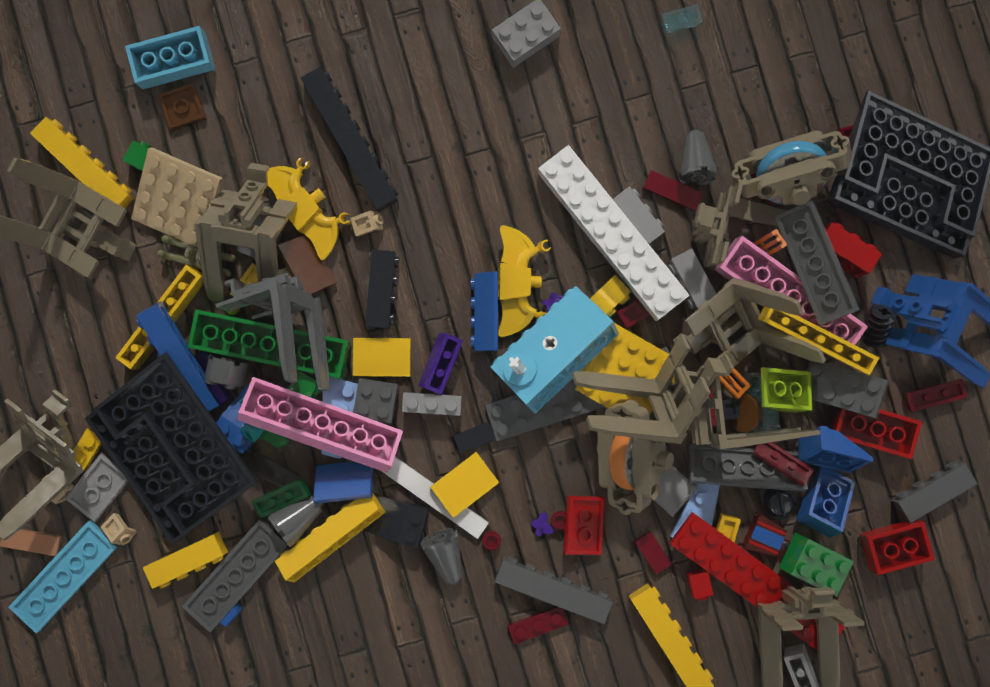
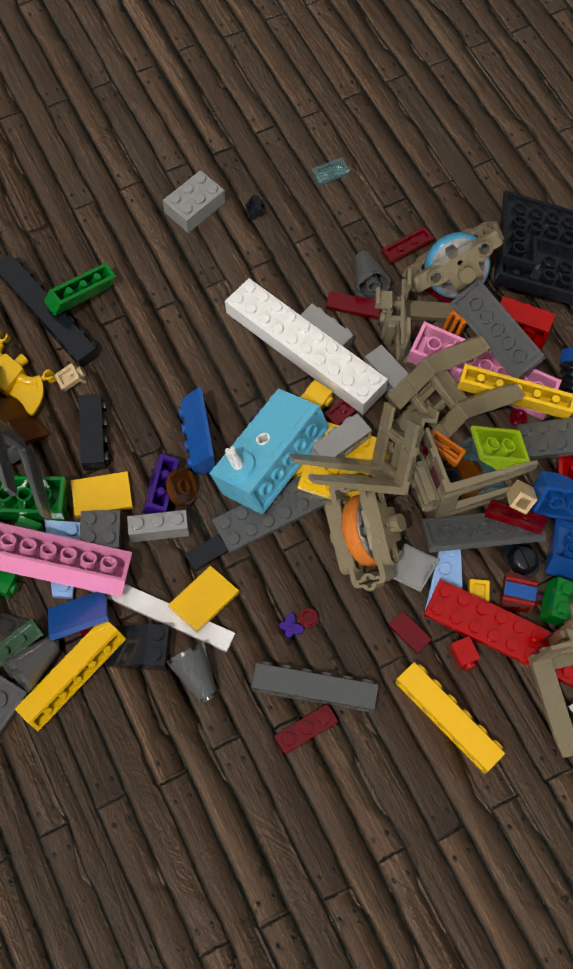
camera: 15 degrees left, 20 degrees down
dark red plate [482,531,501,551] -> none
yellow torso [498,225,551,337] -> none
red tile [563,495,605,555] -> none
none -> green brick [44,263,116,316]
none -> reddish brown tile [166,467,197,506]
none -> black tile [245,194,267,220]
none -> light grey brick [312,413,372,470]
none -> dark red tile [381,226,434,265]
none -> tan brick [506,479,537,514]

